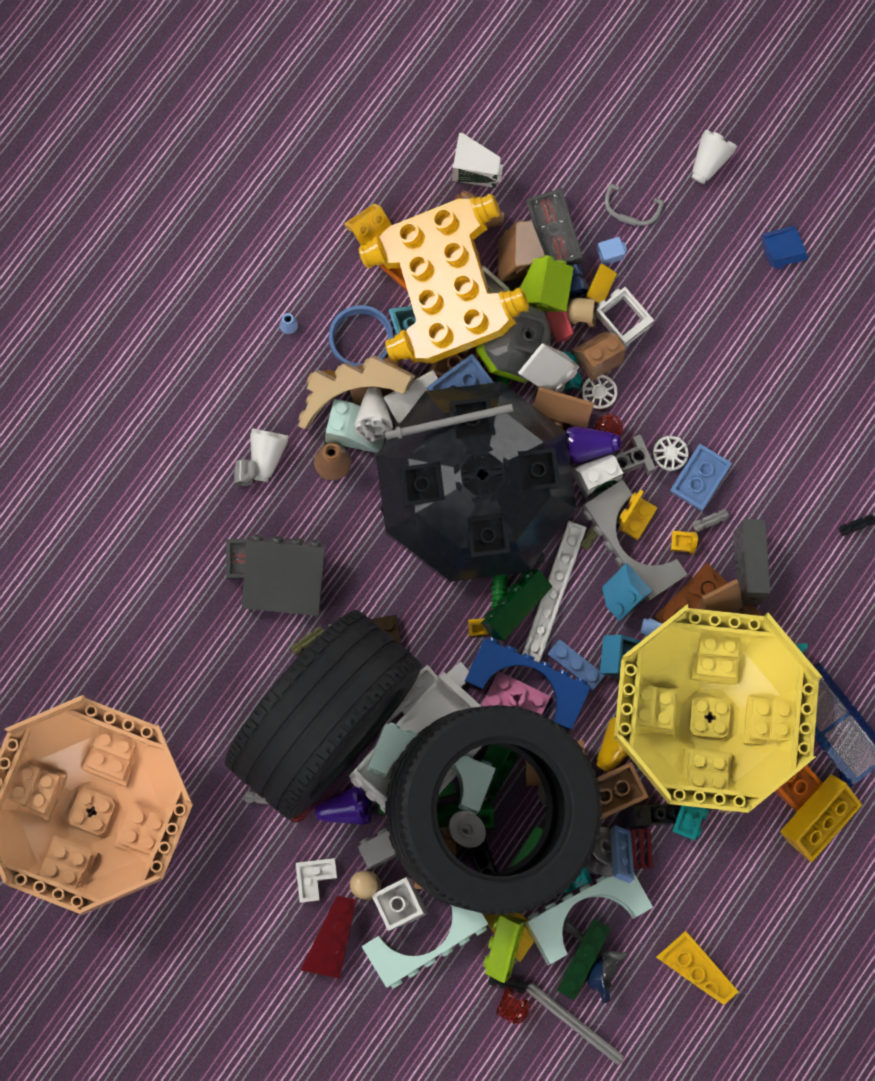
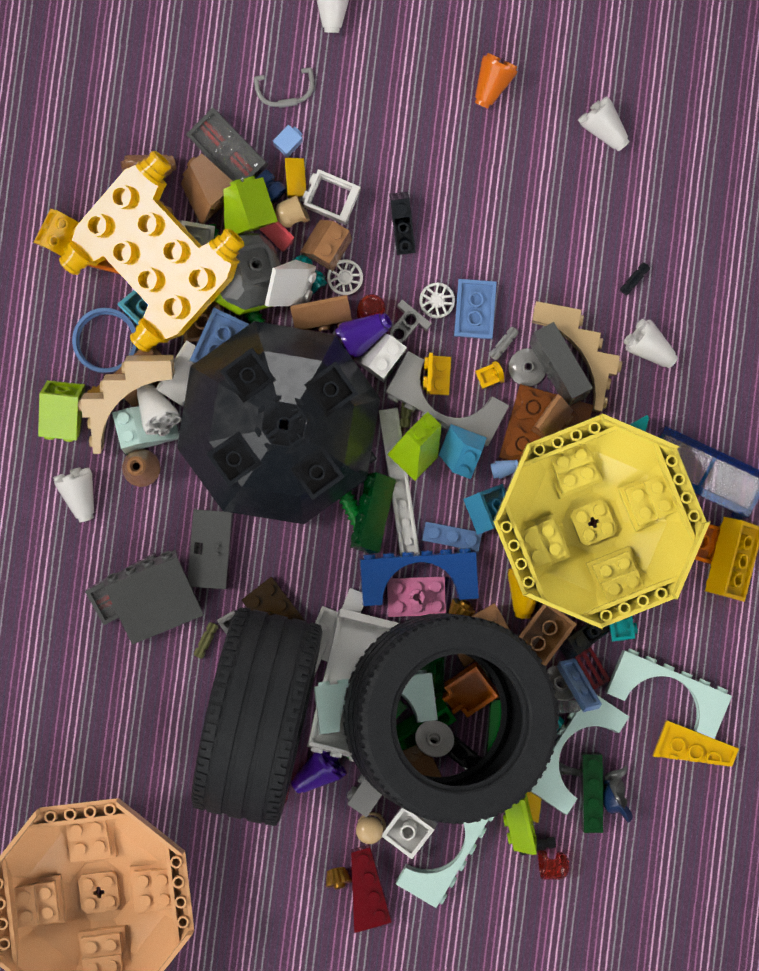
camera: 25 degrees left, 10 degrees up
light grey piece [234,459,256,486] -> none
light blue cone [279,313,298,334] -> none
white plate [296,858,337,903] -> none
light grey bar [385,404,513,439] -> none
white slope [452,133,503,188] -> none
yellow slope [468,618,488,636] -> none
light grey axle [526,983,624,1065] -> none
blue slope [761,226,808,270] -> none
none -> lime slope [38,380,85,442]
none -> dark grey brick [188,509,234,589]
none -> pearl gold piece [326,867,352,890]
none -> lime slope [387,412,442,481]
none -> black slope [389,191,416,255]
none -> orange piece [443,662,499,717]
none -> orange cone [474,53,518,109]
none -> light grey dish [509,348,546,386]
none -> tan arch [531,301,622,412]
none -> light aqua arch [605,648,732,739]
none -> white cone [624,319,678,368]

